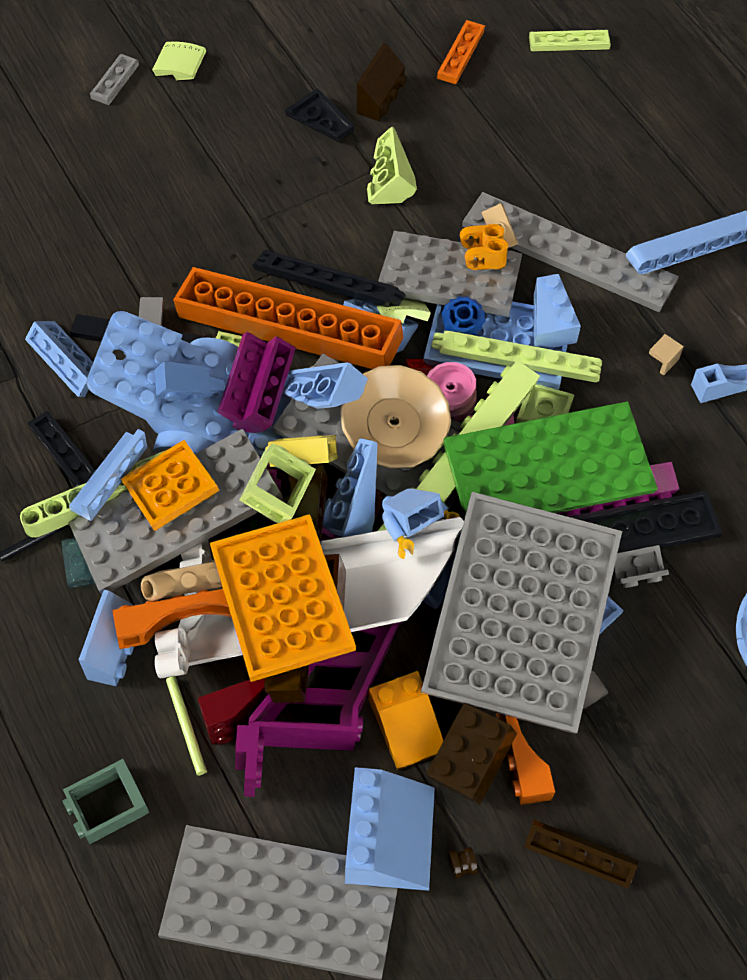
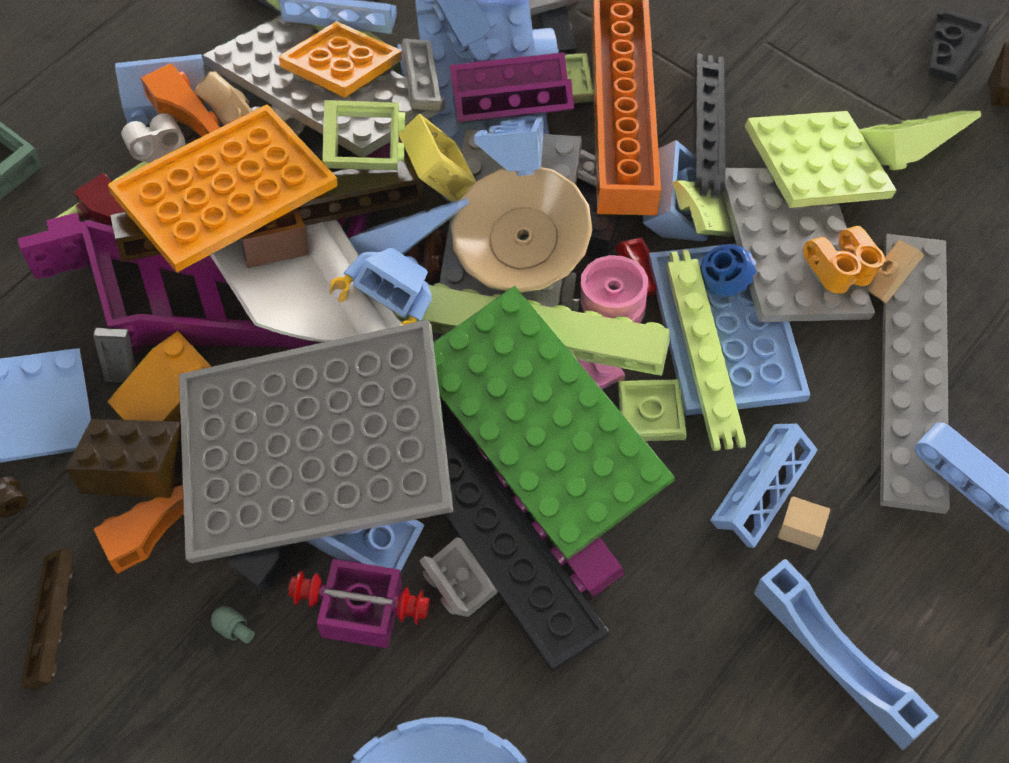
camera: 70 degrees right, 0 degrees up
light blue wedge [534,274,581,349] -> none
none -> dark grey plate [93,328,136,383]
none -> sand green cylinder [211,606,255,644]
none -> magenta brick [288,559,429,649]
none -> light grey tile [401,39,442,111]
none -> light blue fence [710,424,818,548]
none -> yellowish green plate [745,111,896,208]

